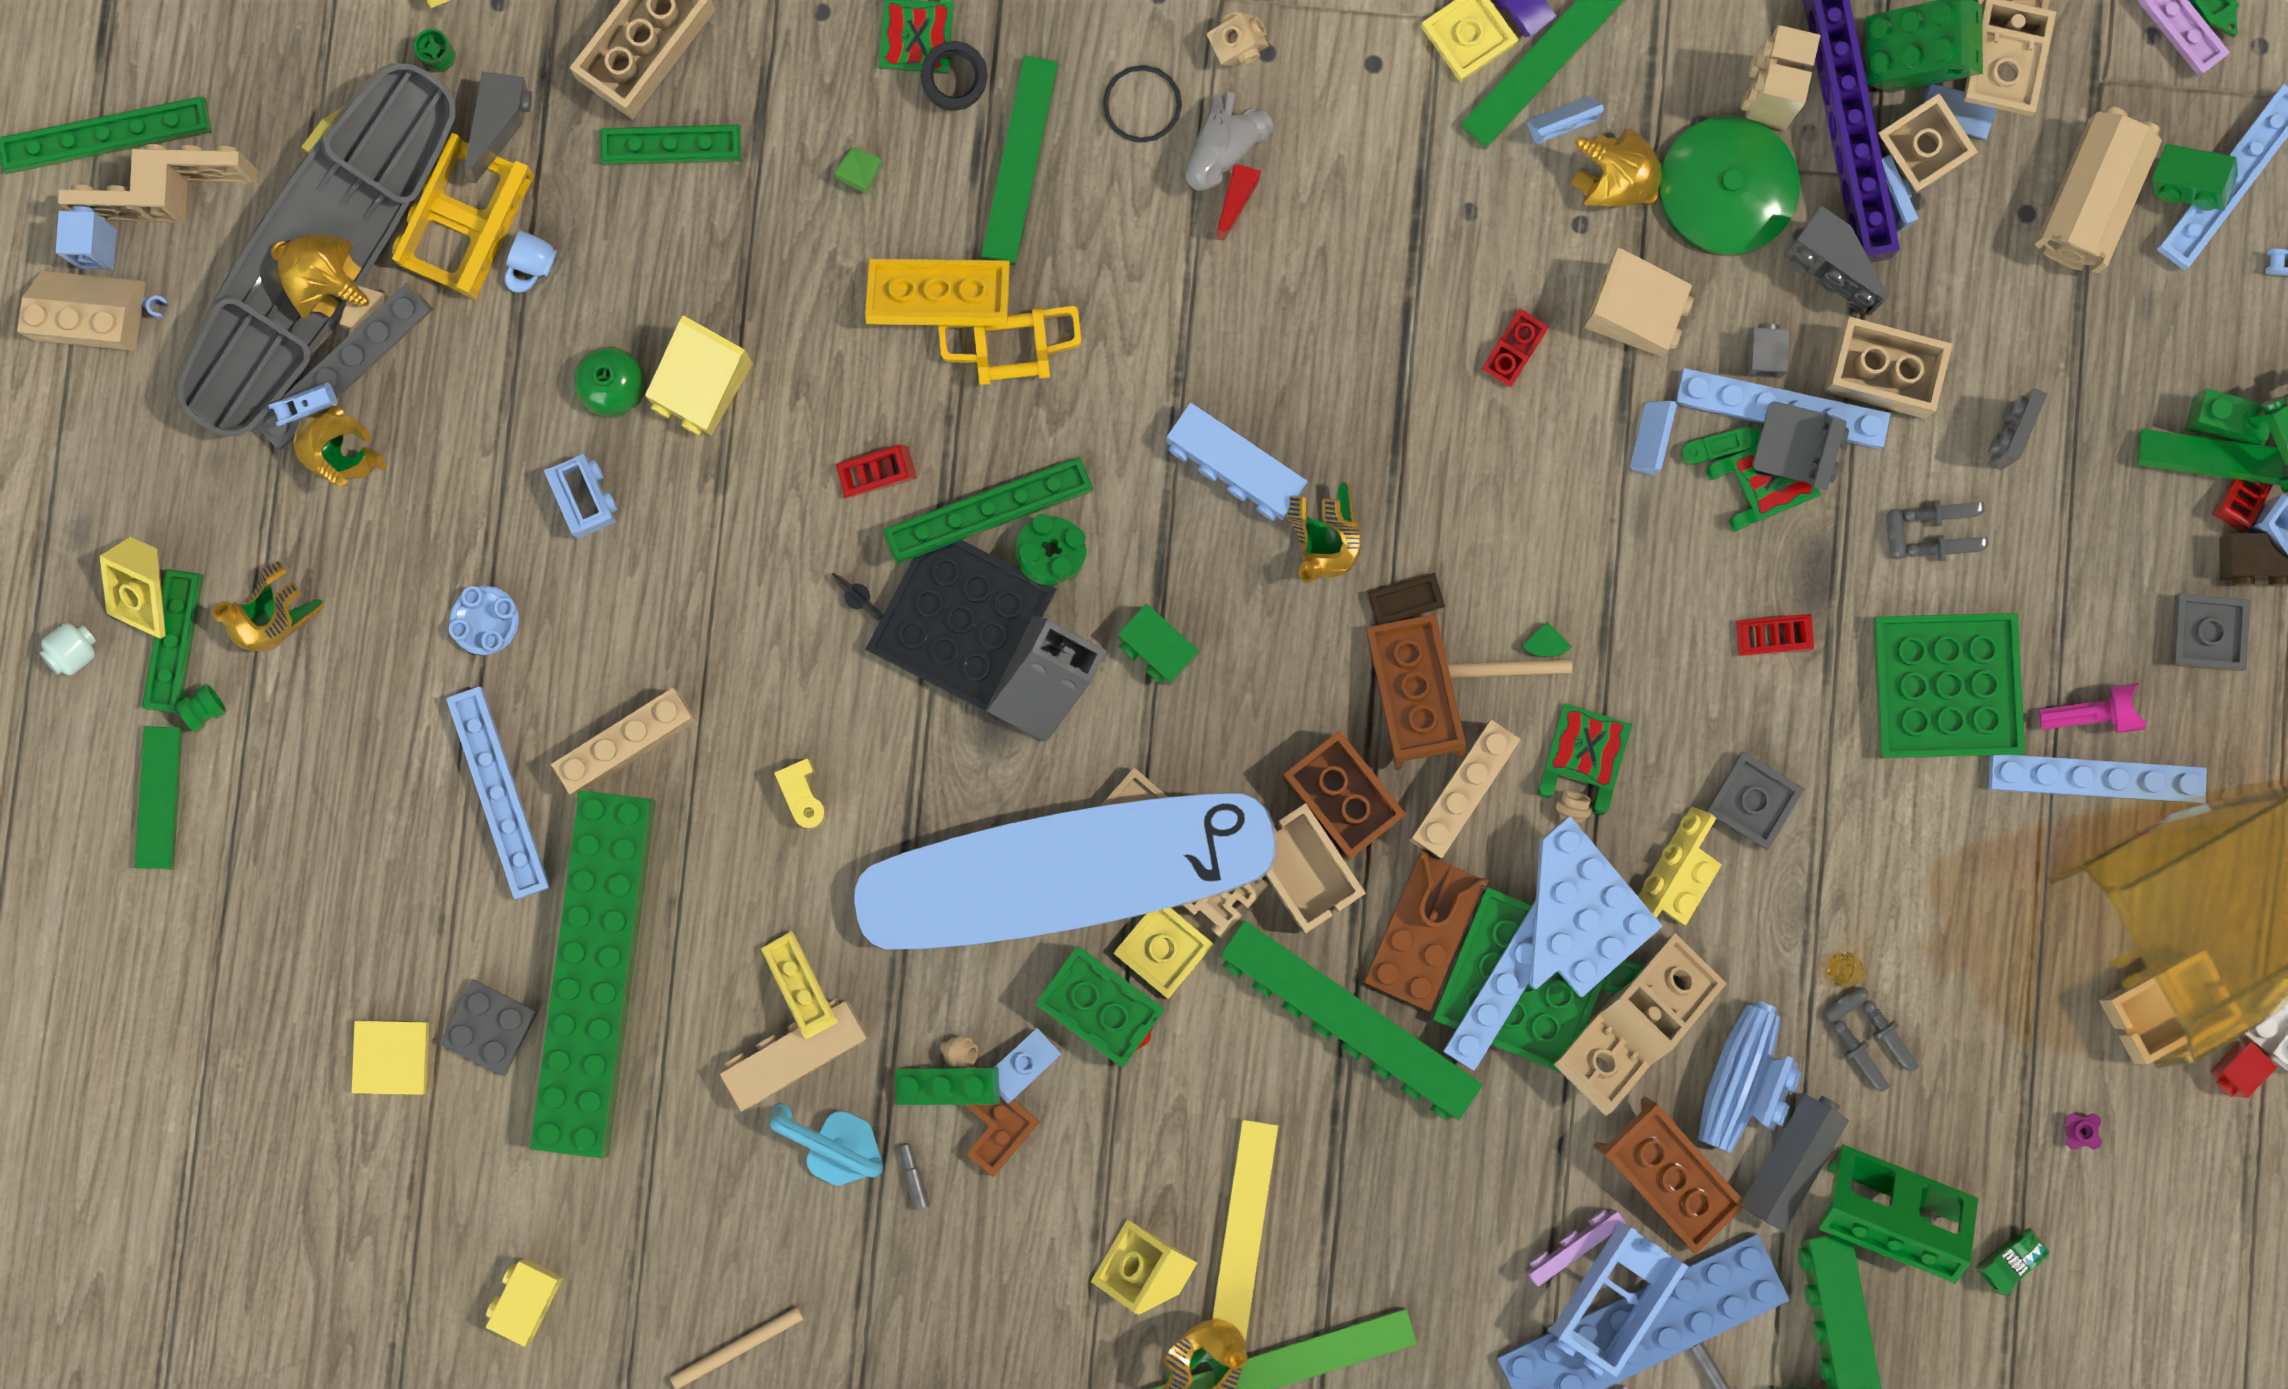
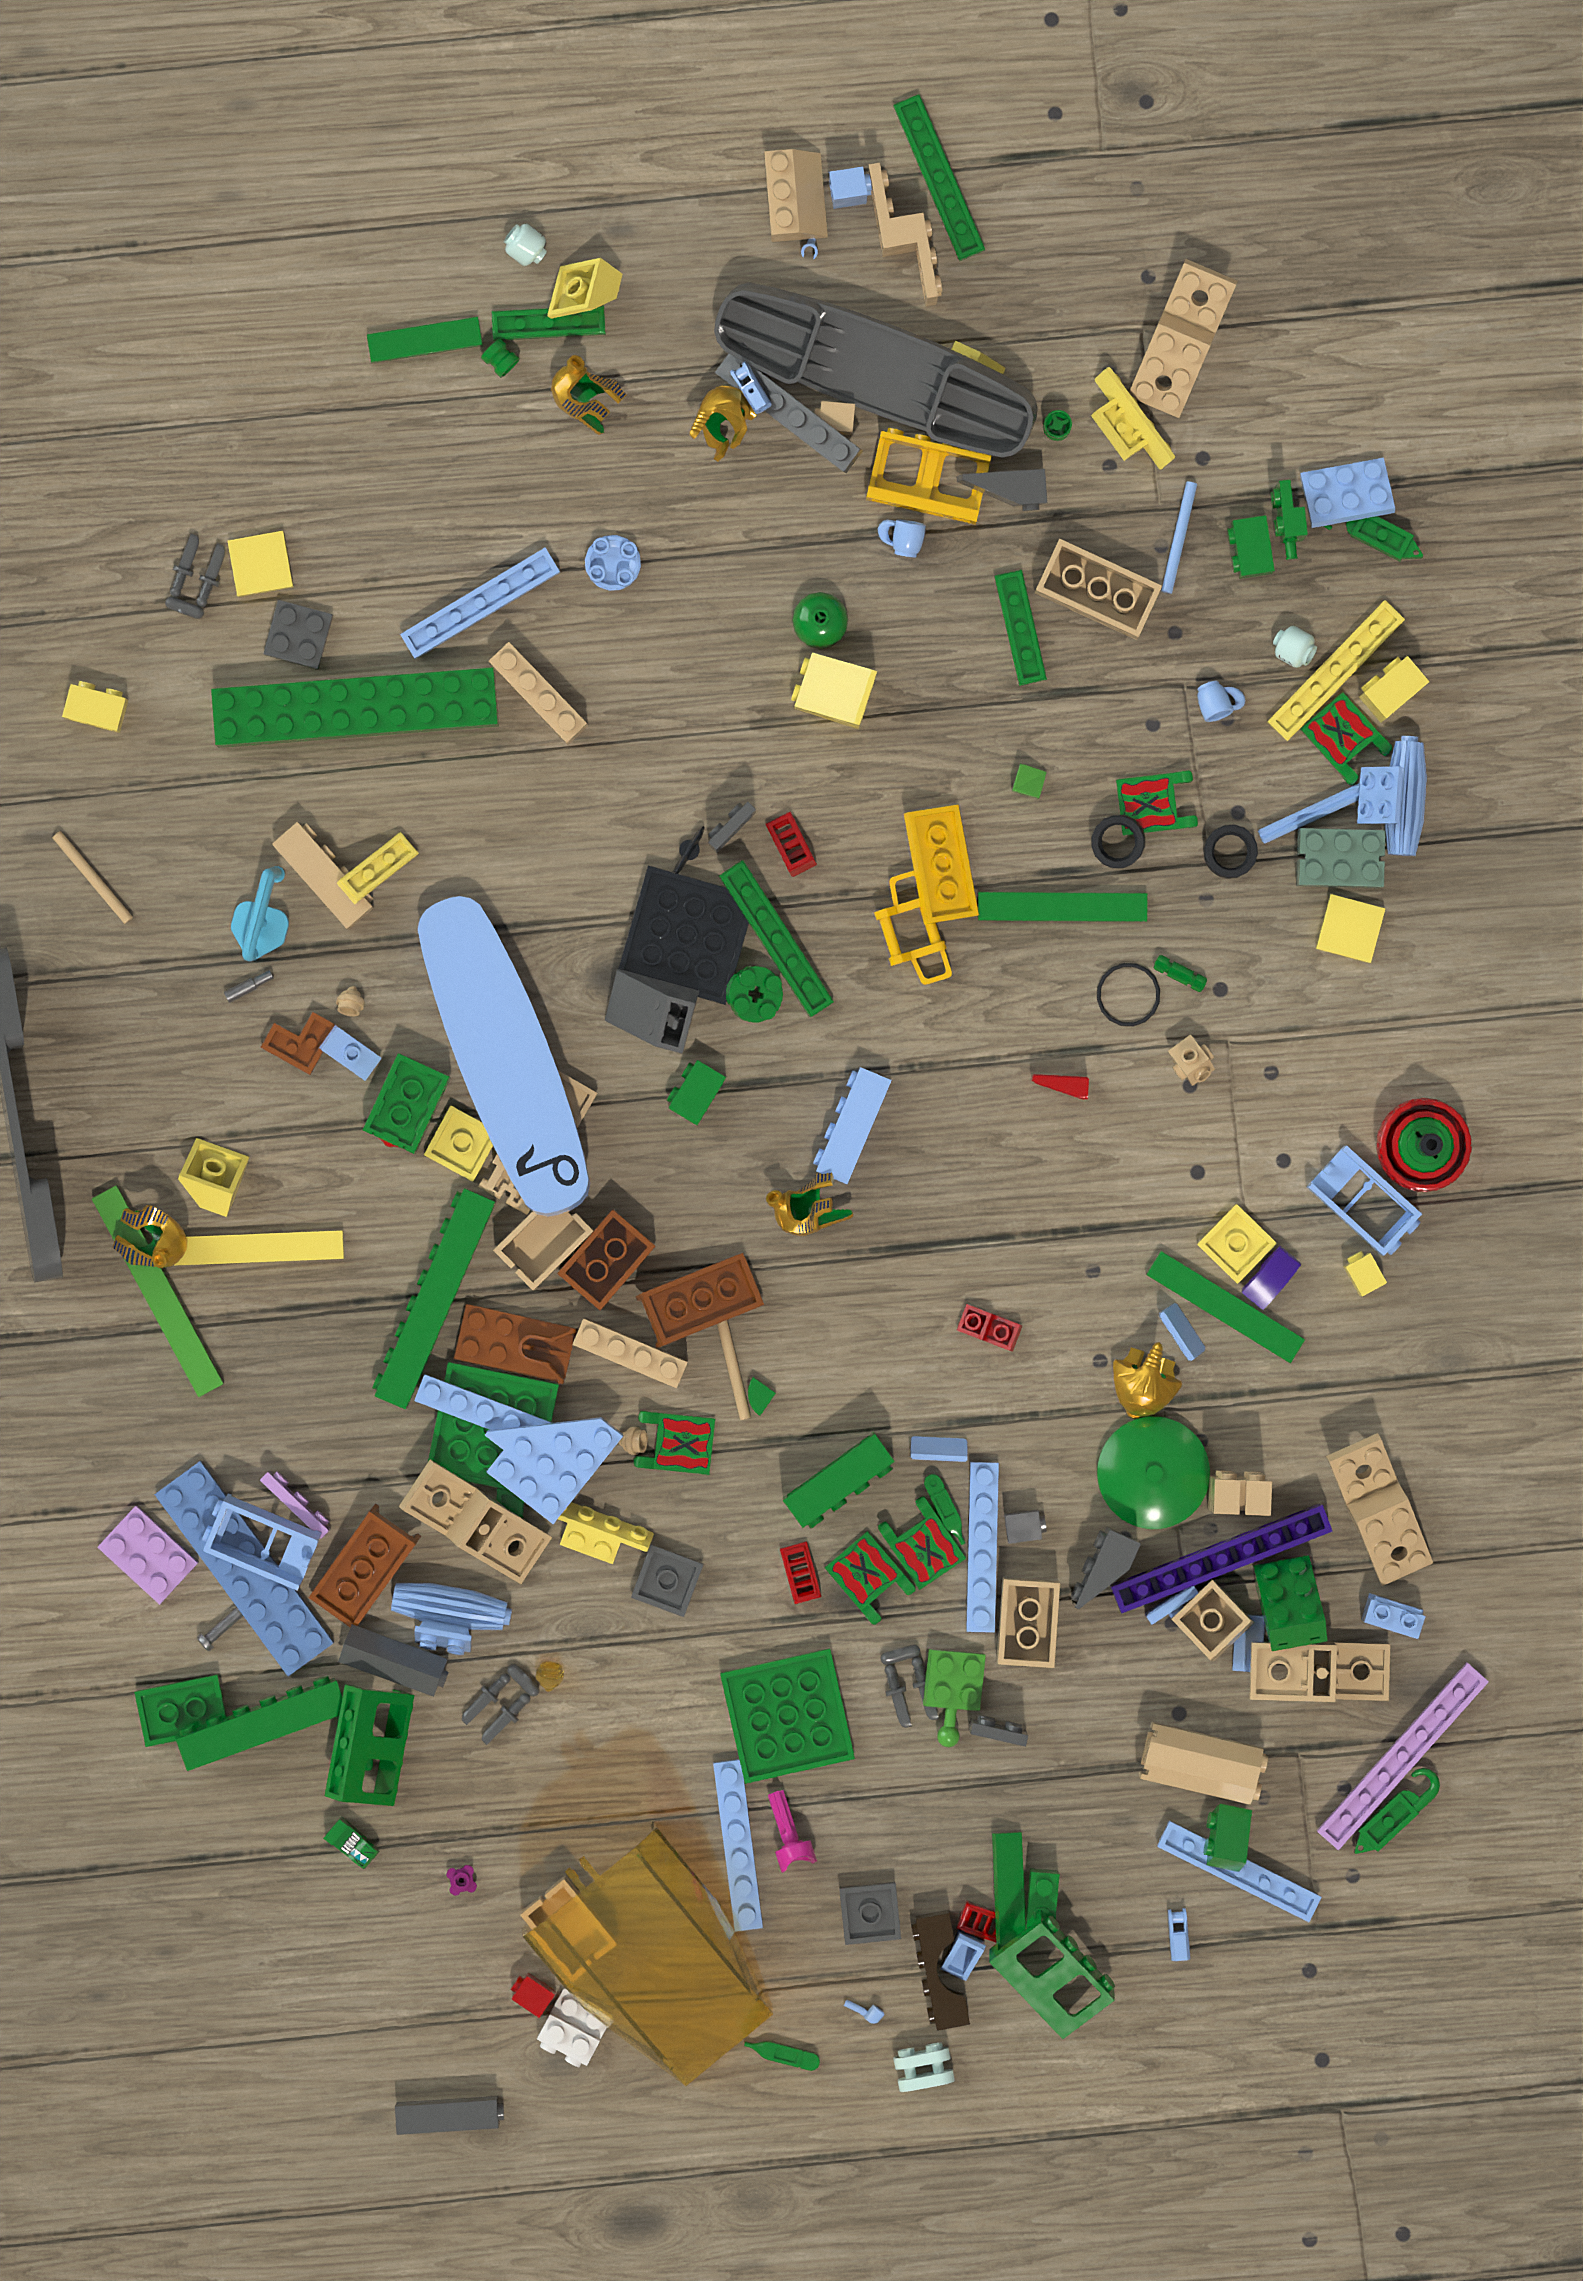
camera: 80 degrees right, 5 degrees up
pearl gold piece [271,235,370,319] -> none
light blue window [544,454,618,539] -> none
light yellow leg [775,759,827,829] -> none
green plate [895,1067,1000,1105] -> none
light grey animal [1185,90,1274,191] -> none
dark brown tile [1367,573,1445,625] -> none
tan slope [1584,248,1694,357] -> none
dark grey bracket [1752,401,1849,490] -> none
none -> dark grey piece [165,534,225,619]
none -> dark grey plate [708,802,756,853]
none -> green brick [783,1432,895,1529]
none -> flag [825,1531,916,1625]
none -> bright green plate [923,1649,986,1747]
none -> green axle [1153,955,1207,992]

